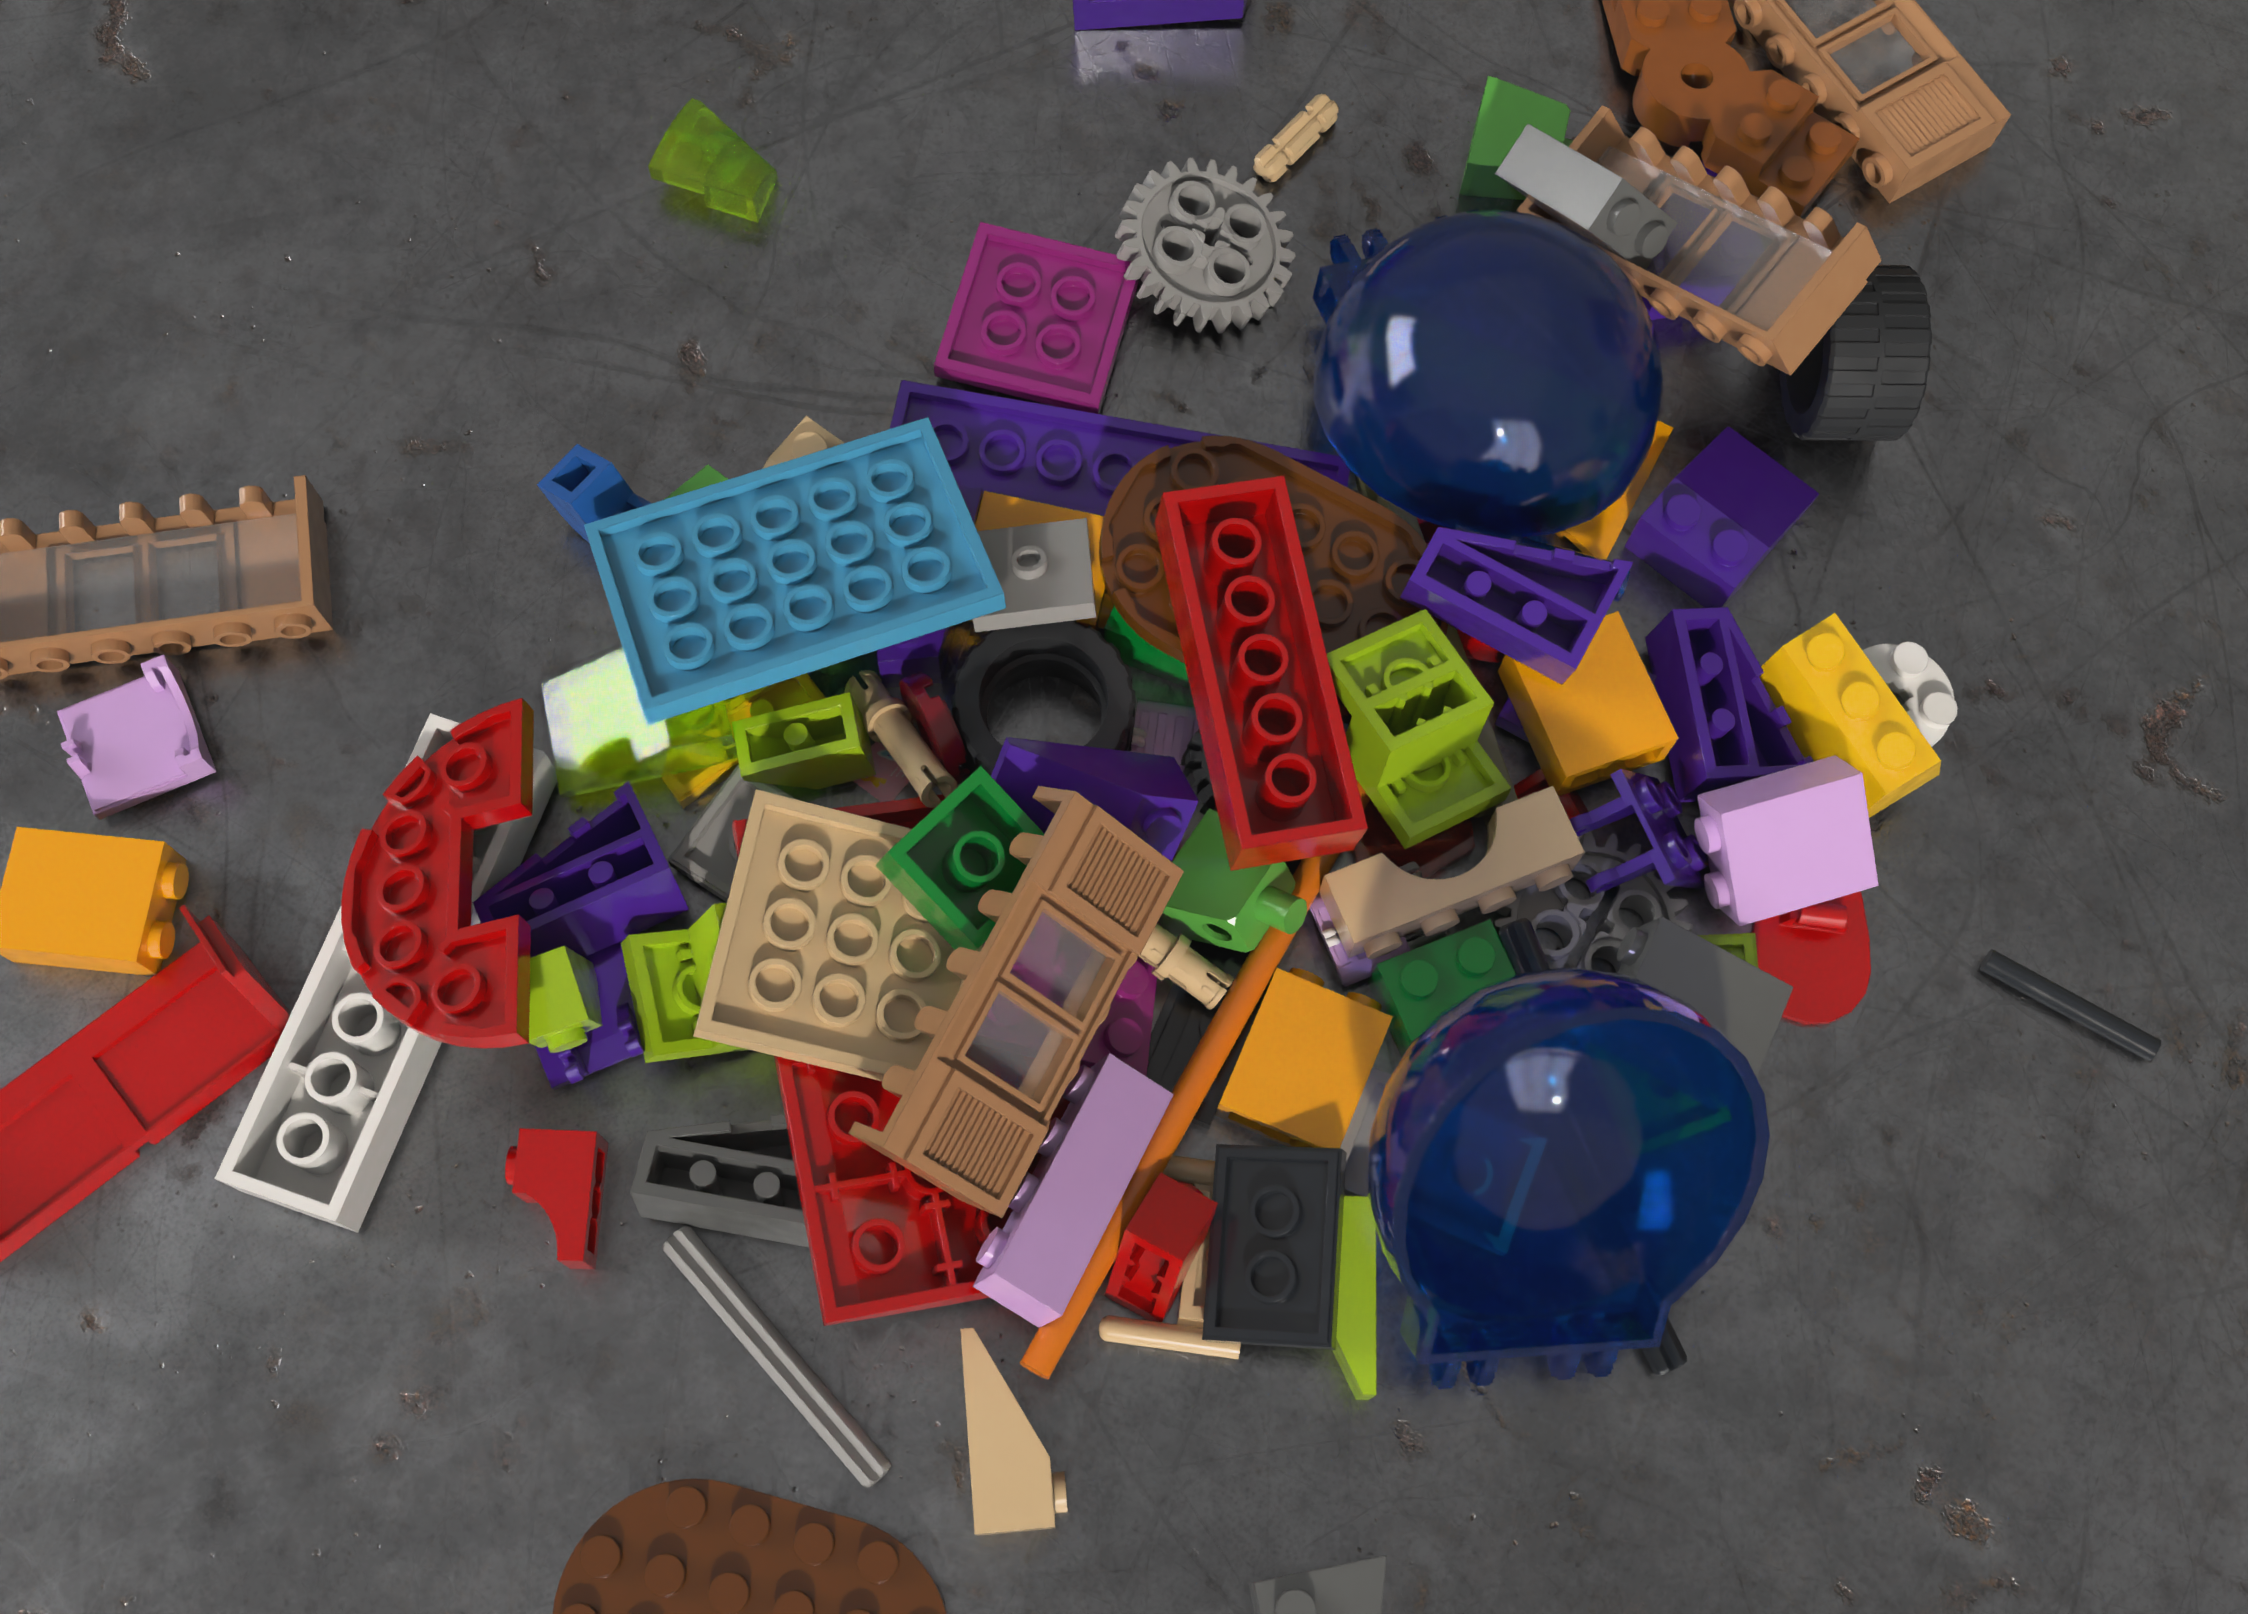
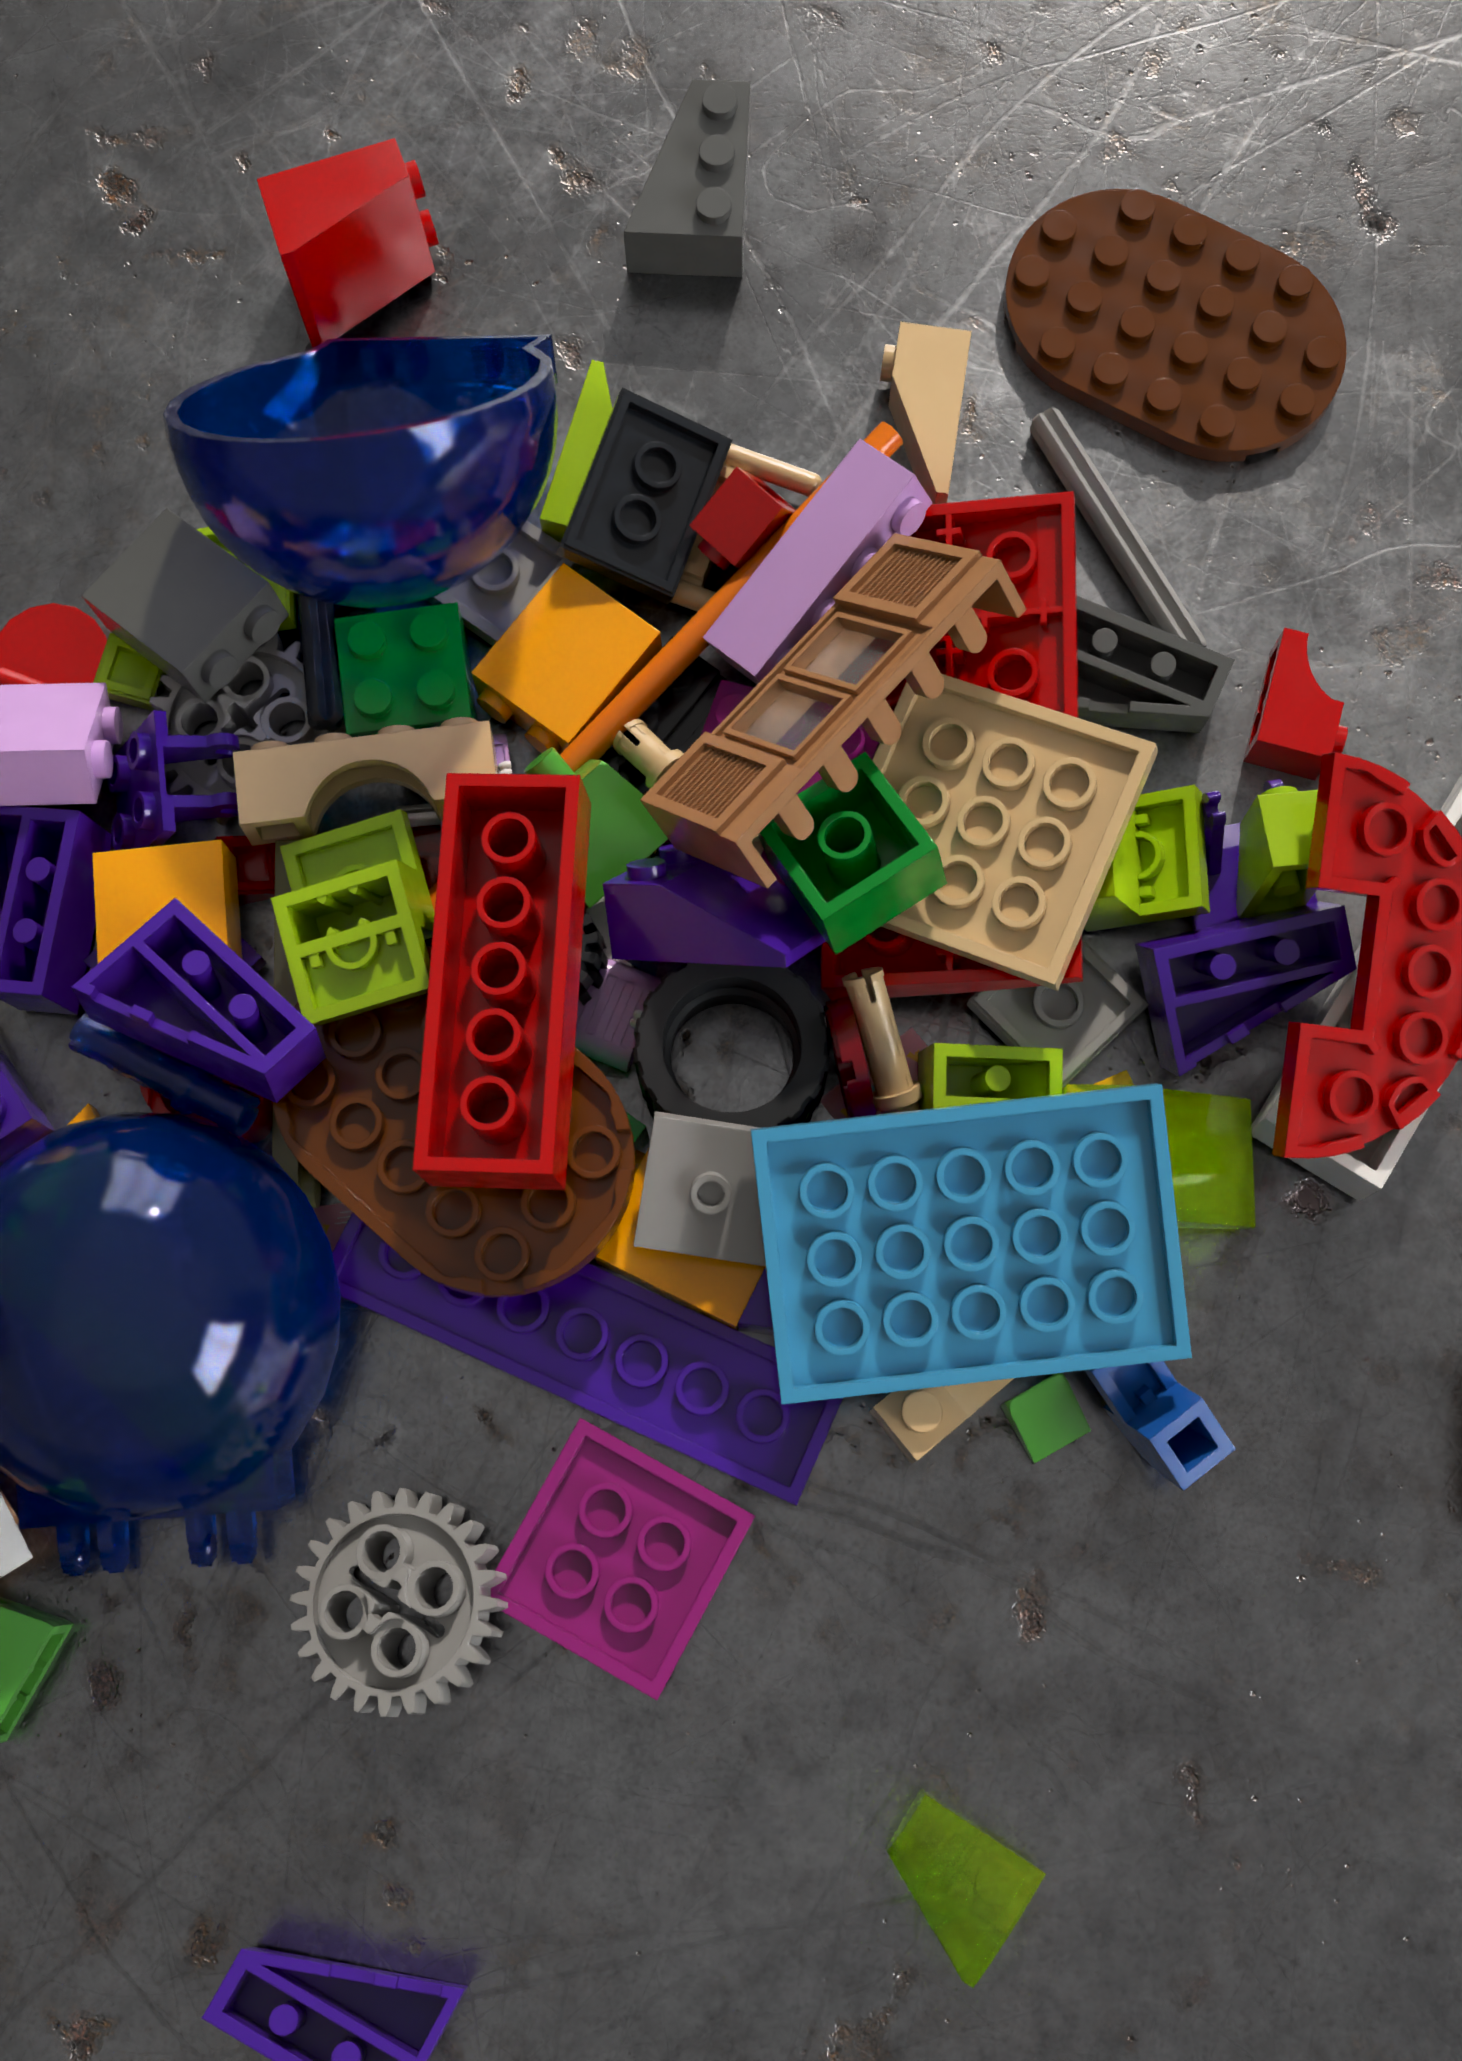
camera: 160 degrees left, 5 degrees up
tan axle [1253,94,1339,183] -> none
none -> red slope [257,138,439,350]

